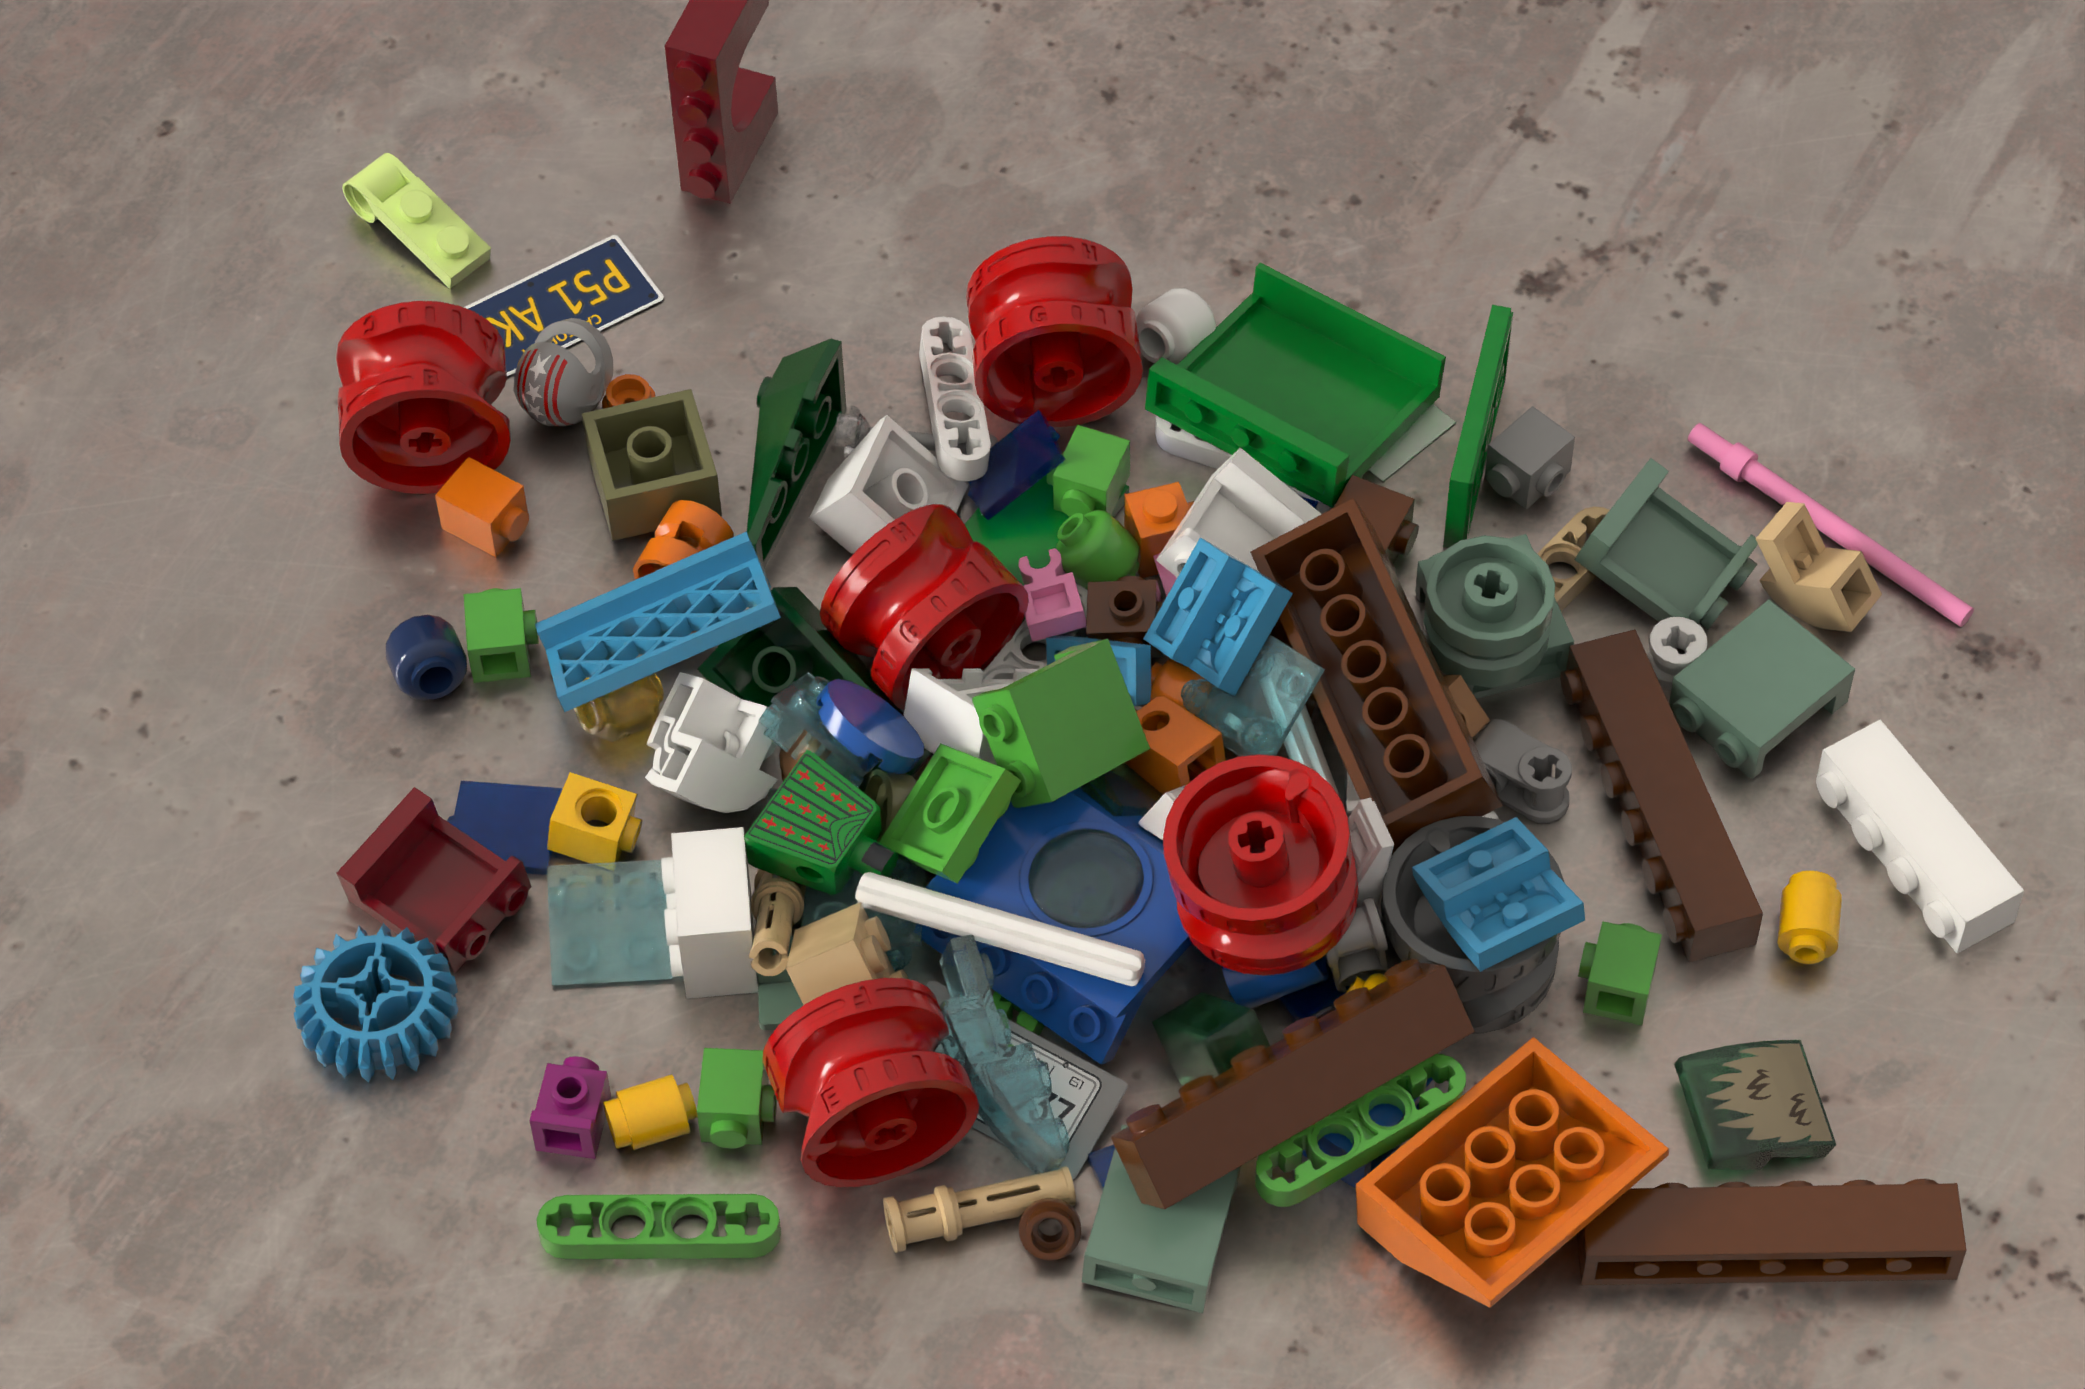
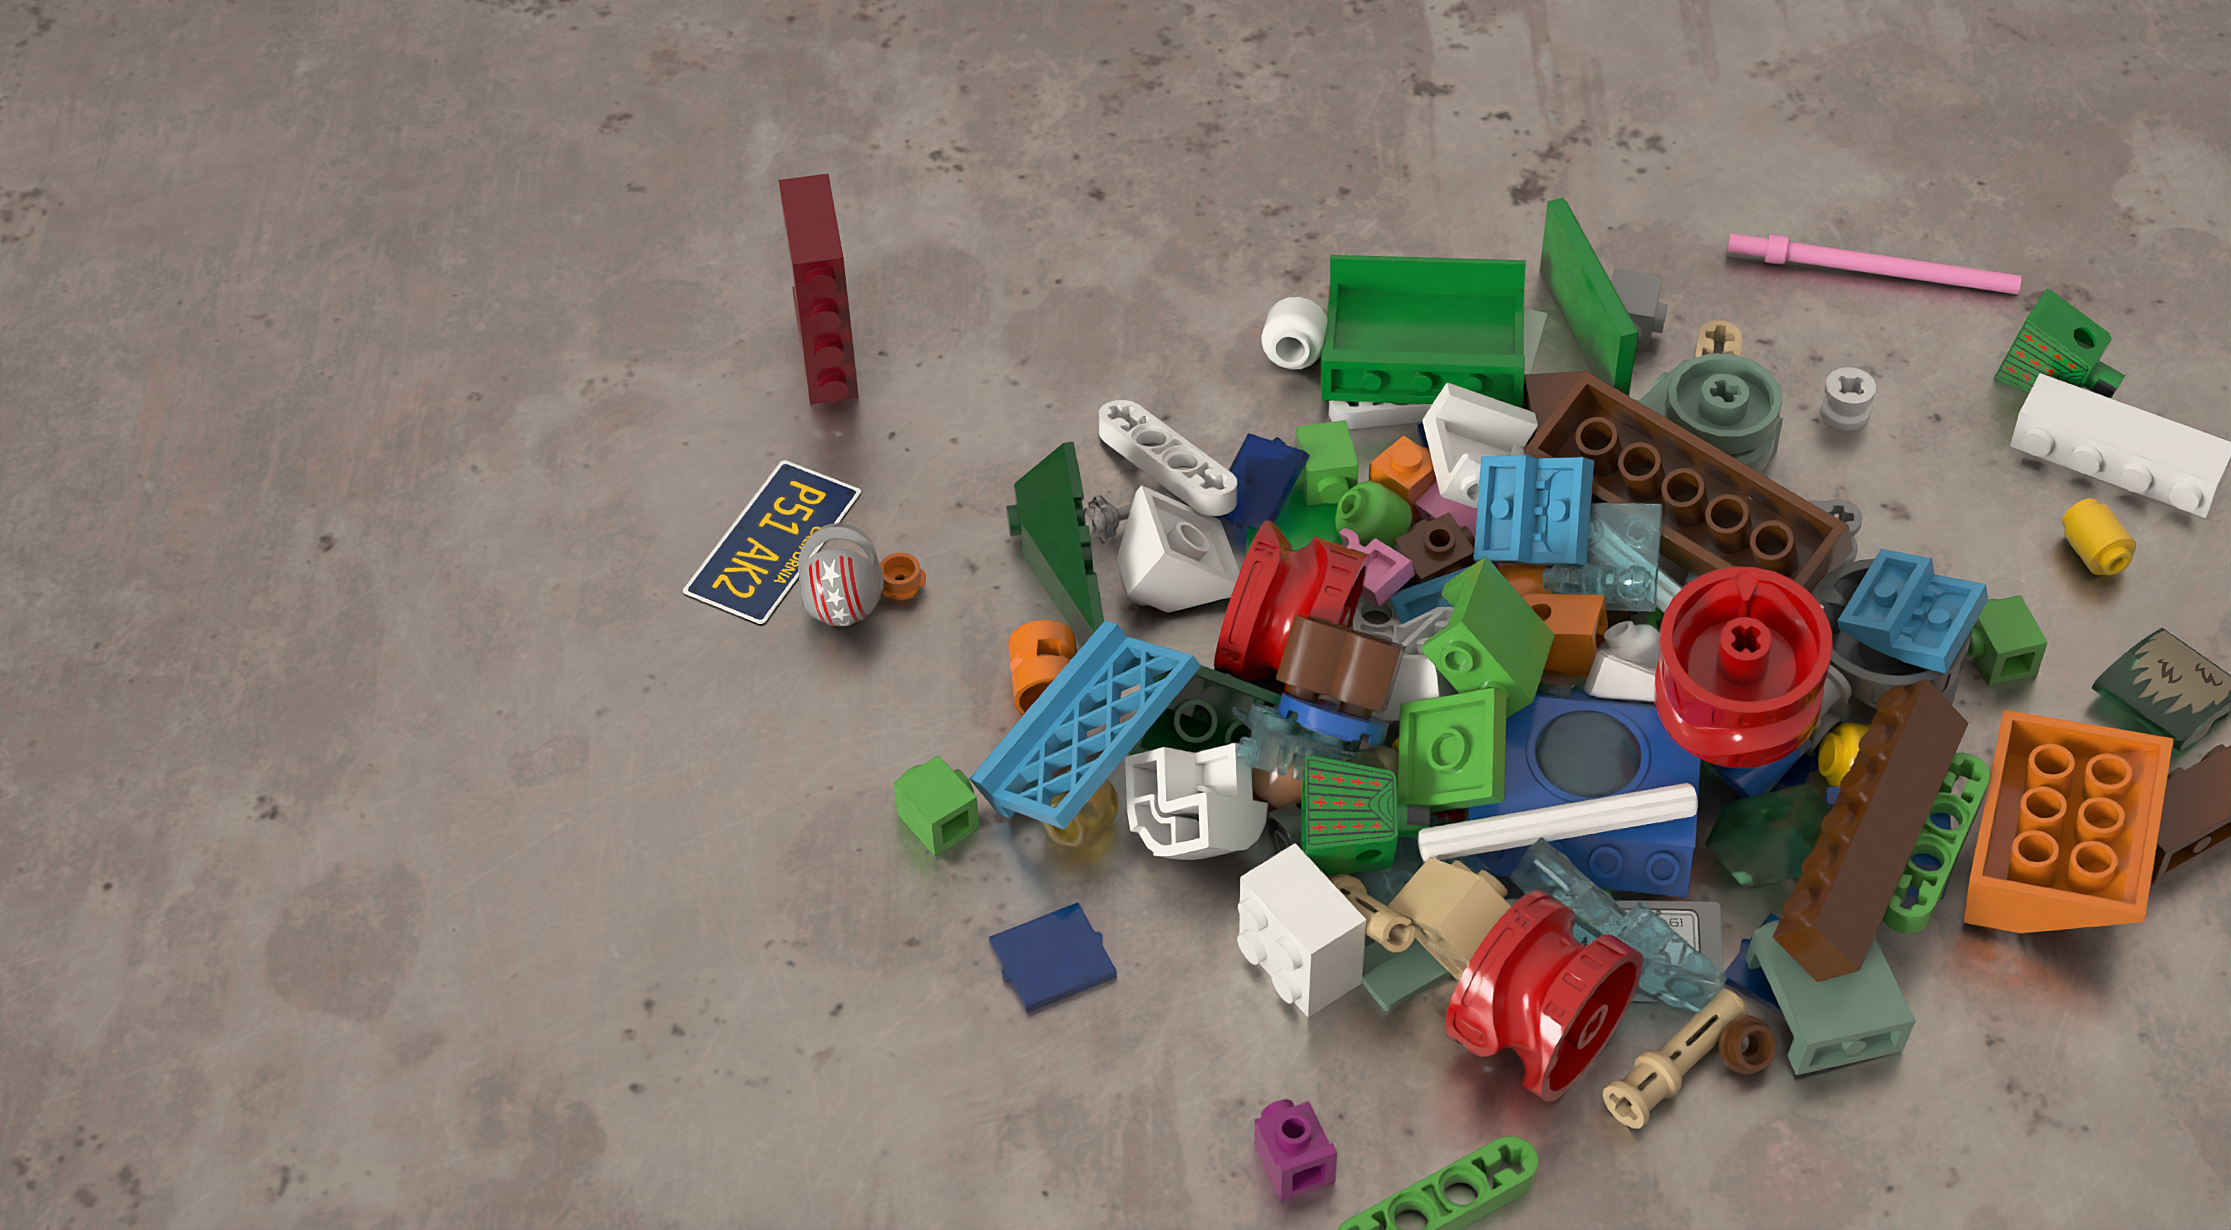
camera: 30 degrees left, 5 degrees down
dark azure gear [293,923,458,1083] -> none
red piece [336,301,511,494] -> none
dark red panel [336,787,532,974] -> none
yellowish green plate [342,153,491,289] -> none
dark blue head [386,614,467,701] -> none
orange brick [435,457,529,557] -> none
yellow brick [547,772,643,871] -> none
clear light blue hinge [547,860,672,986] -> none
olive brick [582,389,722,541] -> none
yellow brick [603,1074,697,1150] -> none
bright green brick [697,1048,777,1148] -> none
red piece [966,236,1143,428] -> none
reddish brown brick [1560,629,1763,963] -> none
sand green panel [1574,458,1758,630] -> none
sand green panel [1669,599,1855,779] -> none
tan brick [1756,502,1882,632] -> none
none -> reddish brown brick [1276,613,1406,719]
none -> green torso [1994,288,2126,399]

